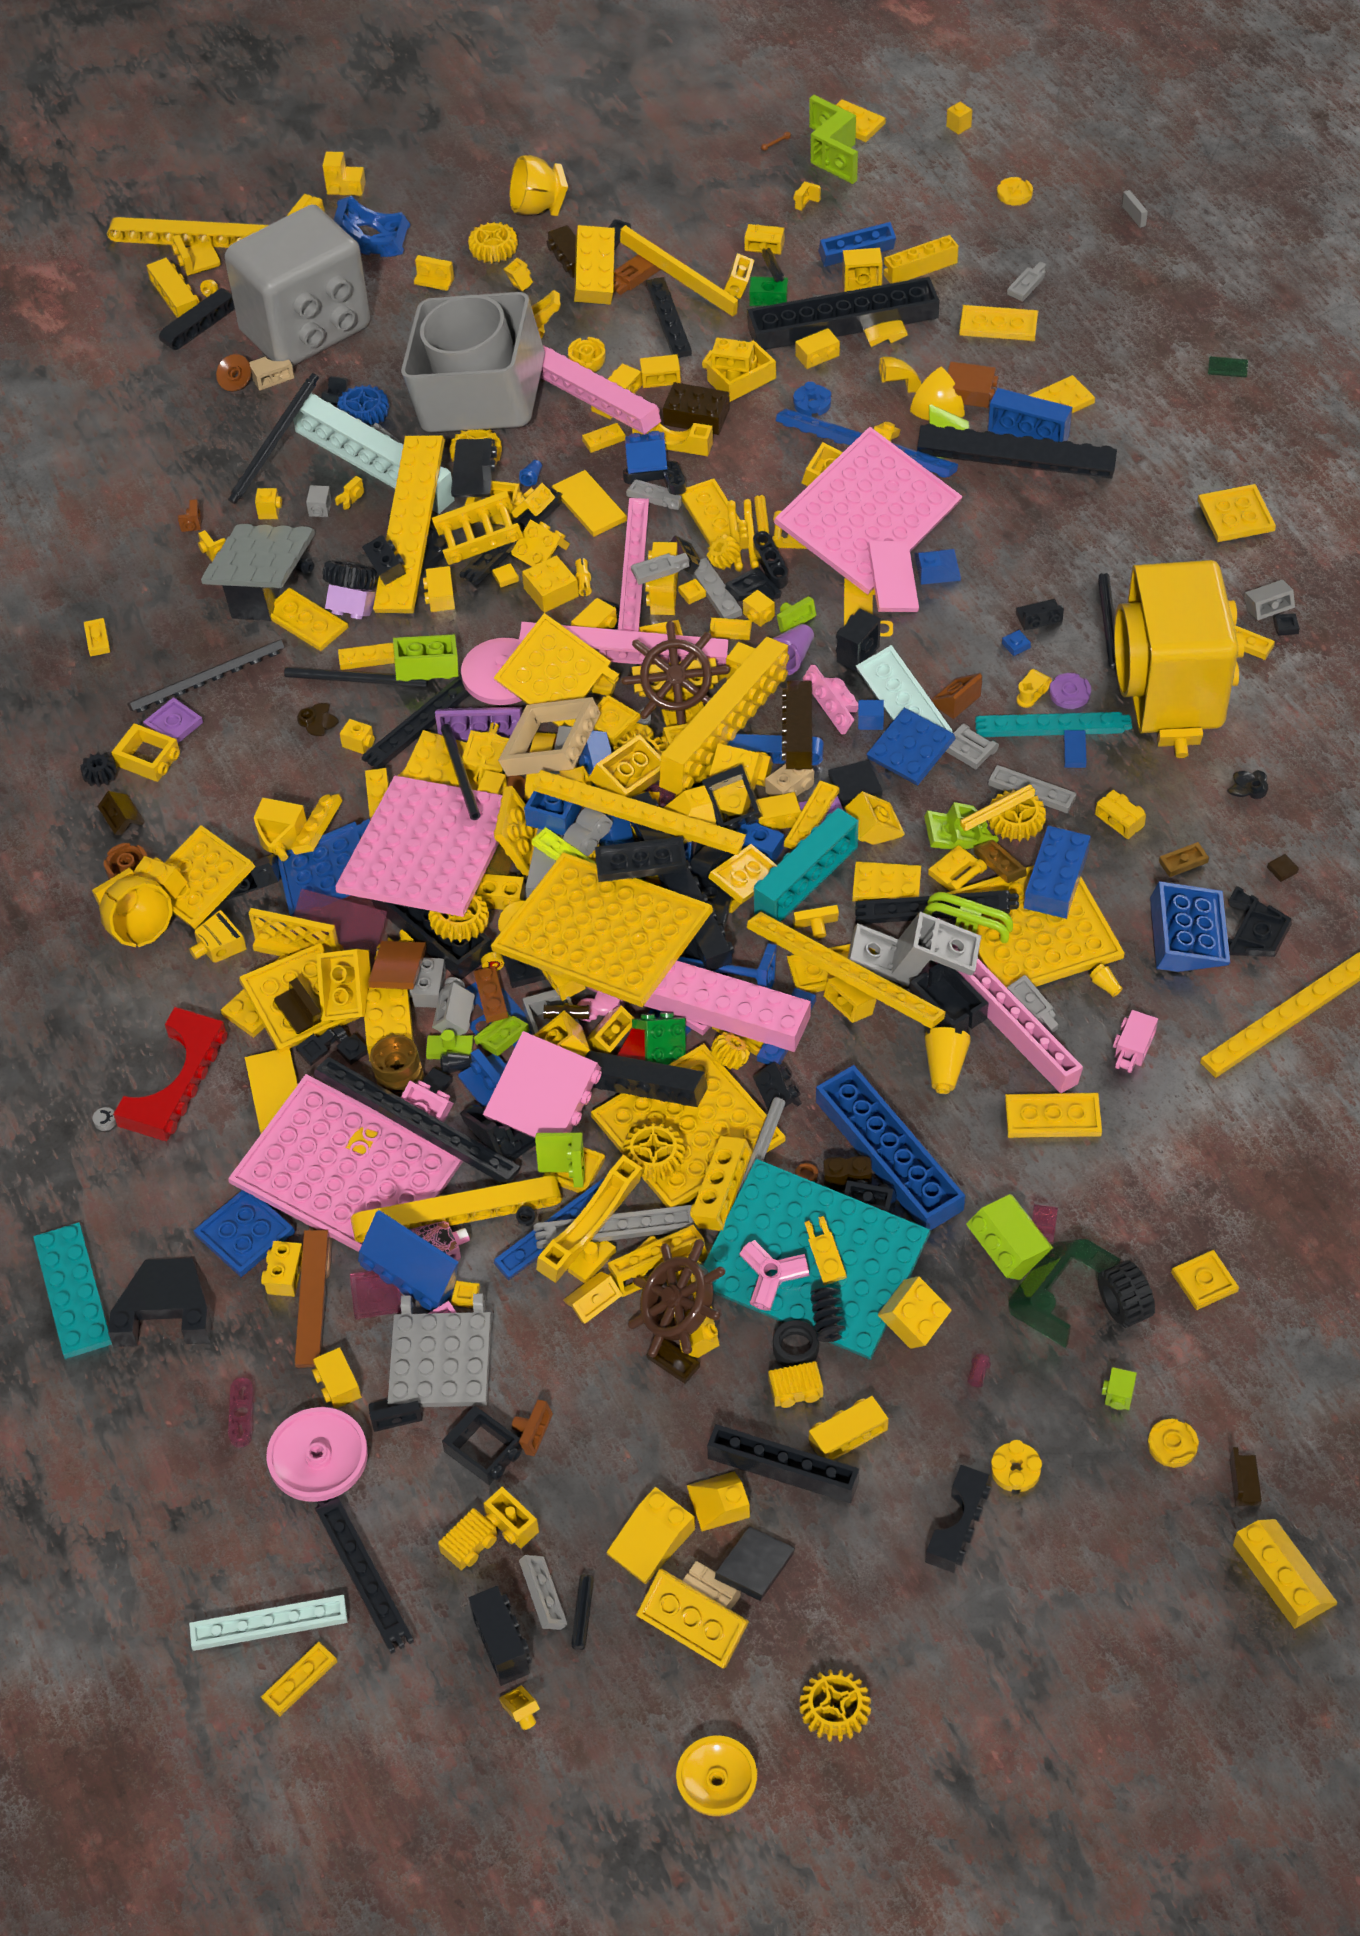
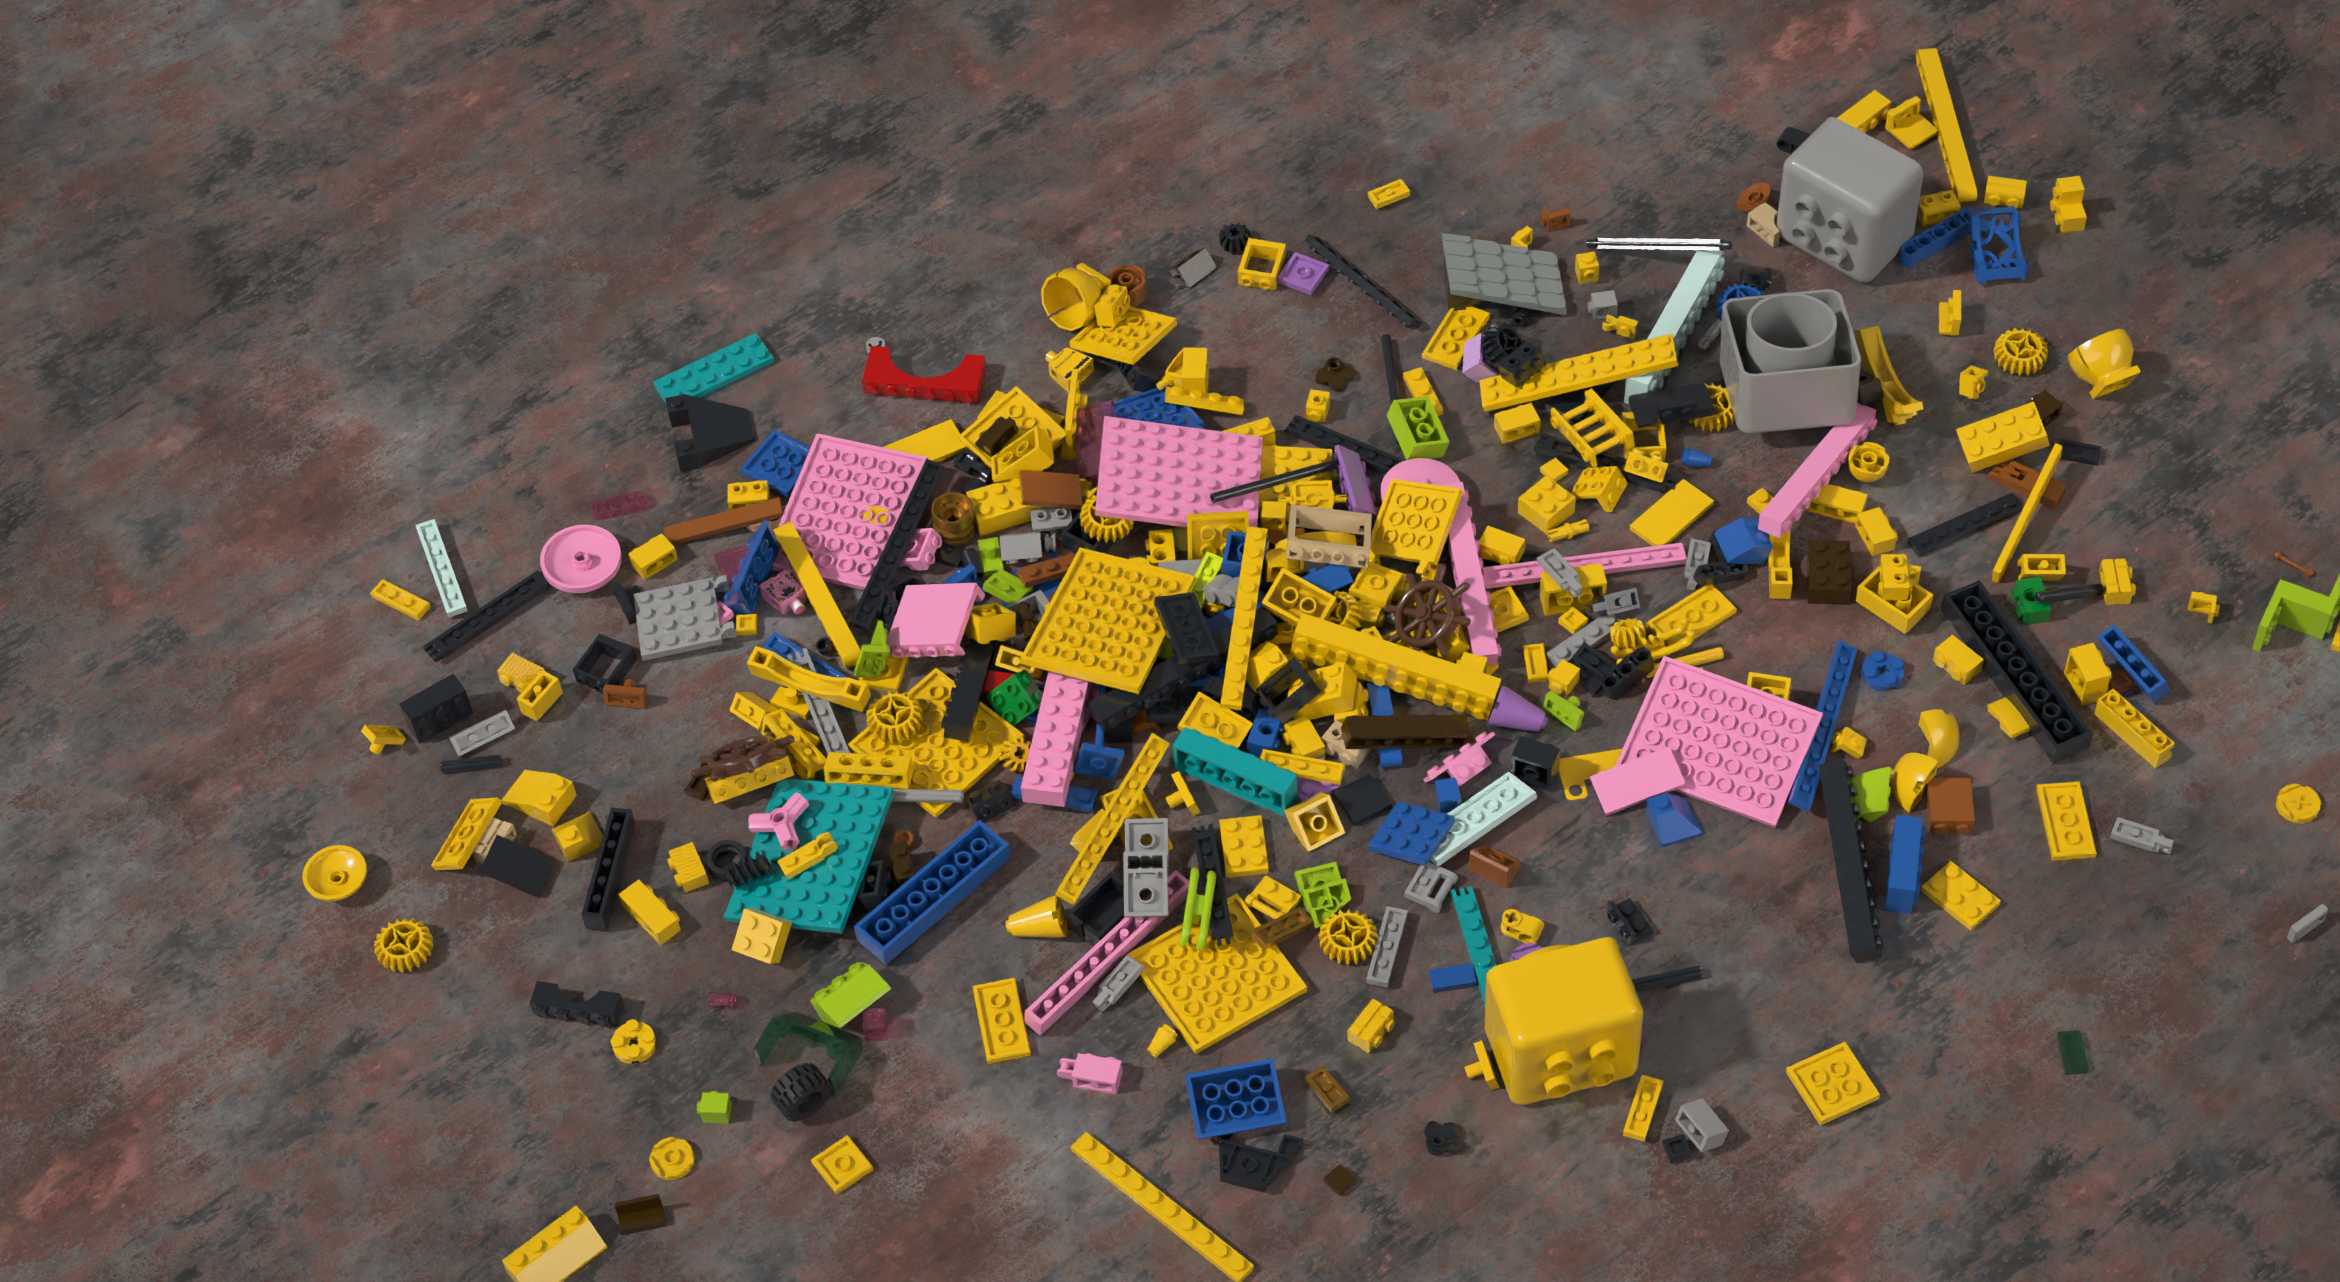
camera: 80 degrees right, 0 degrees up
yellow axle [960,784,1035,831] -> none
blue plate [1002,630,1031,656] -> none
blue brick [1024,826,1091,919] -> none

